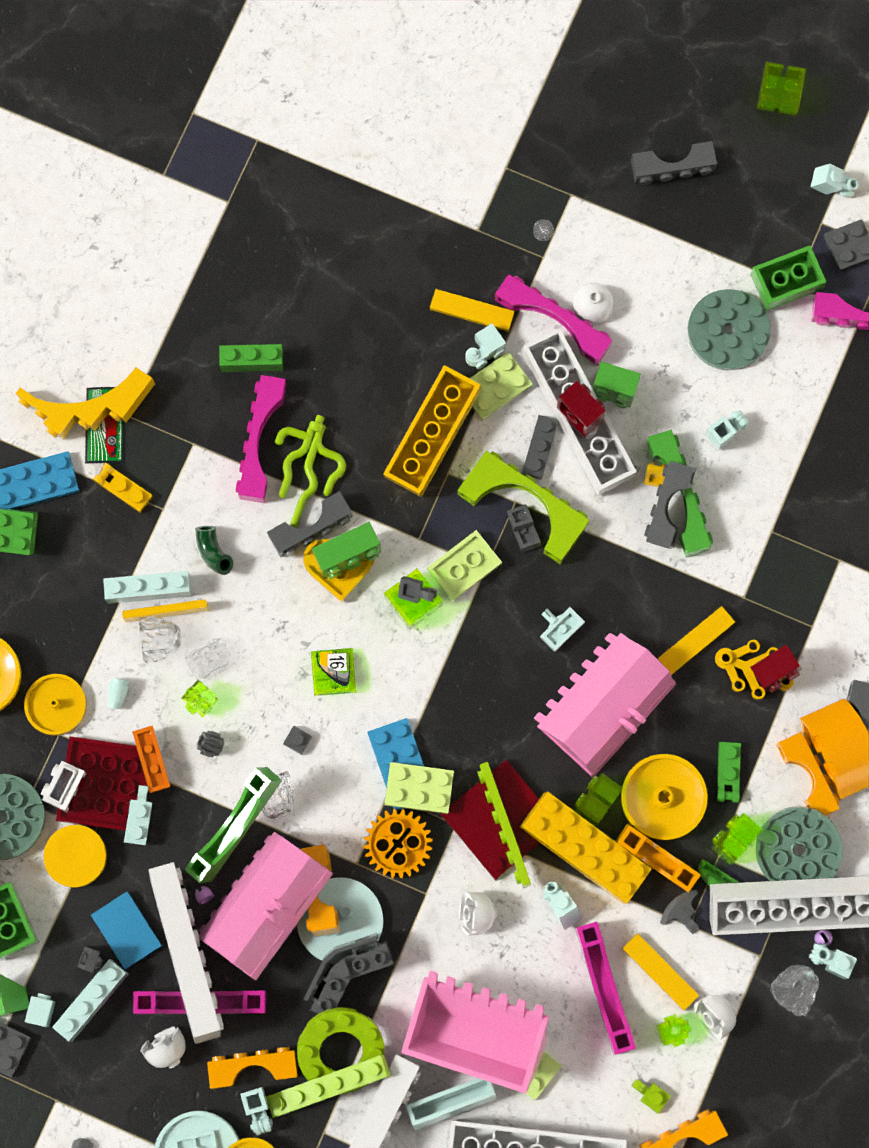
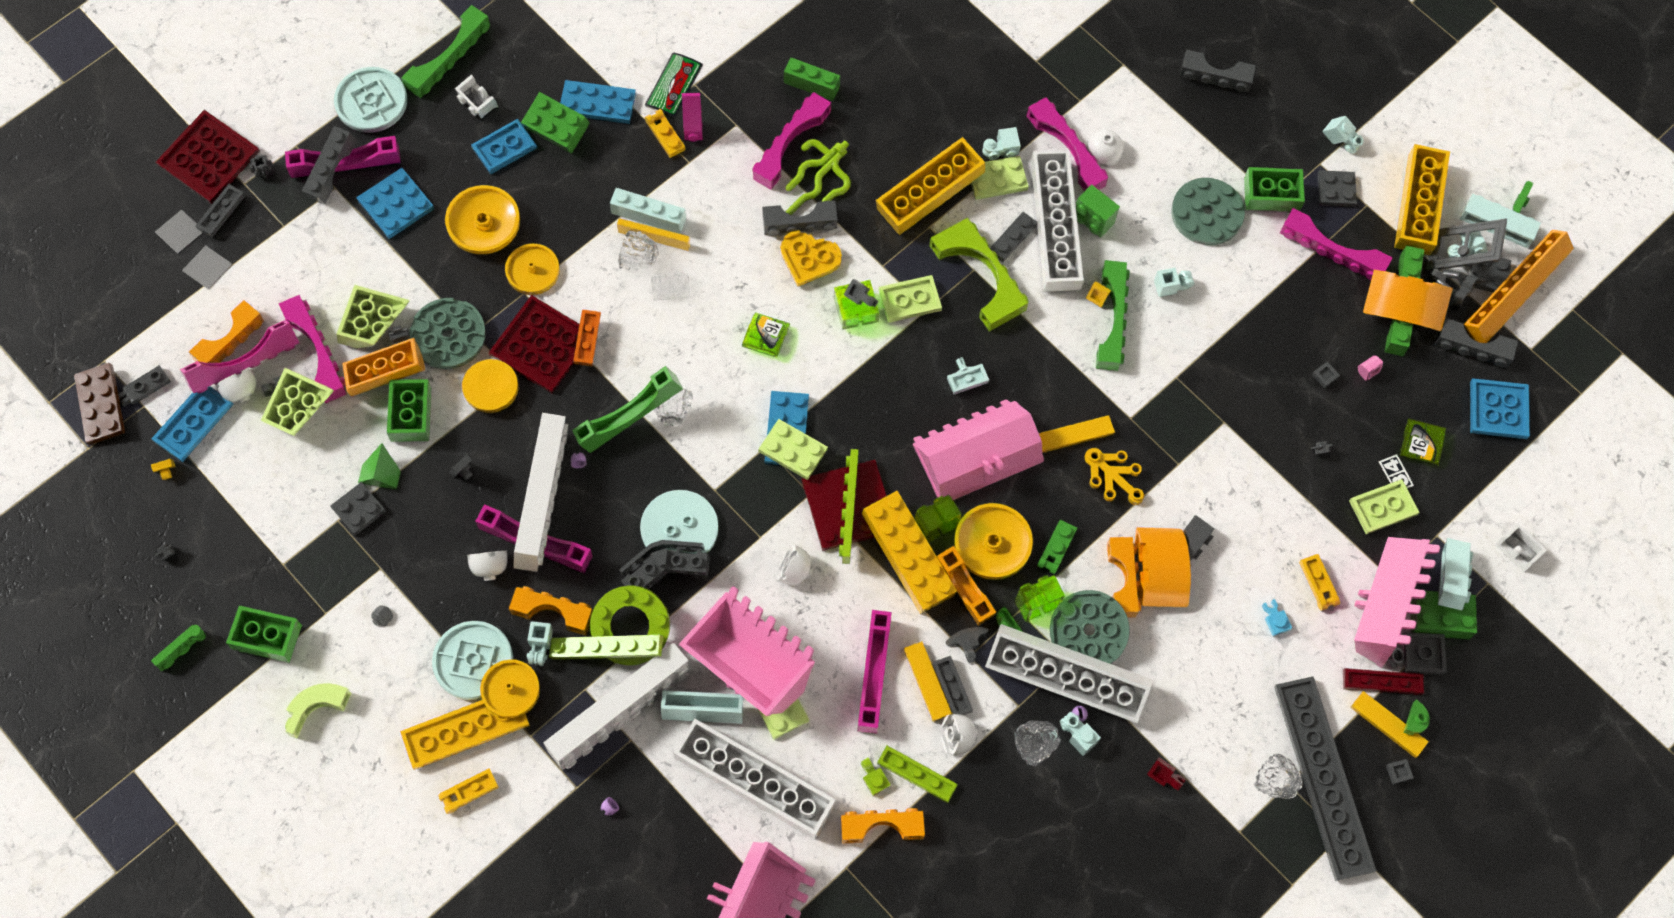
camera: 20 degrees right, 10 degrees down
yellow arch [15,367,155,440] -> none
light aqua brick [25,993,55,1027] -> none
white window [41,761,86,812] -> none
light aqua brick [52,959,129,1042] -> none
dark azure tile [91,891,162,970] -> none
light aqua cone [108,677,129,709] -> none
light aqua plate [124,785,152,845] -> none
clear neon green brick [181,680,220,718] -> none
dark green cylinder [195,526,233,575] -> none
dark grey gear [197,730,224,758] -> none
bright pink piece [199,832,333,980] -> none
dark grey plate [283,726,312,755] -> none
light orange arch [300,844,341,937] -> none
bright green brick [312,521,381,579] -> none
light orange gear [363,808,433,878] -> none
yellow tile [430,289,514,332] -> none
dark grey slope [507,504,541,553] -> none
clear tile [533,219,554,241] -> none
light aqua brick [542,881,583,930] -> none
dark red brick [556,381,606,438] -> none
dark grey arch [644,461,697,549] -> none
clear neon green brick [656,1014,691,1047] -> none
dark red brick [750,644,802,693] -> none
clear neon green piece [756,62,806,115] -> none
none -> dark pink slope [682,93,702,142]
none -> lime tile [877,745,958,803]
none -> dark grey plate [932,655,973,715]

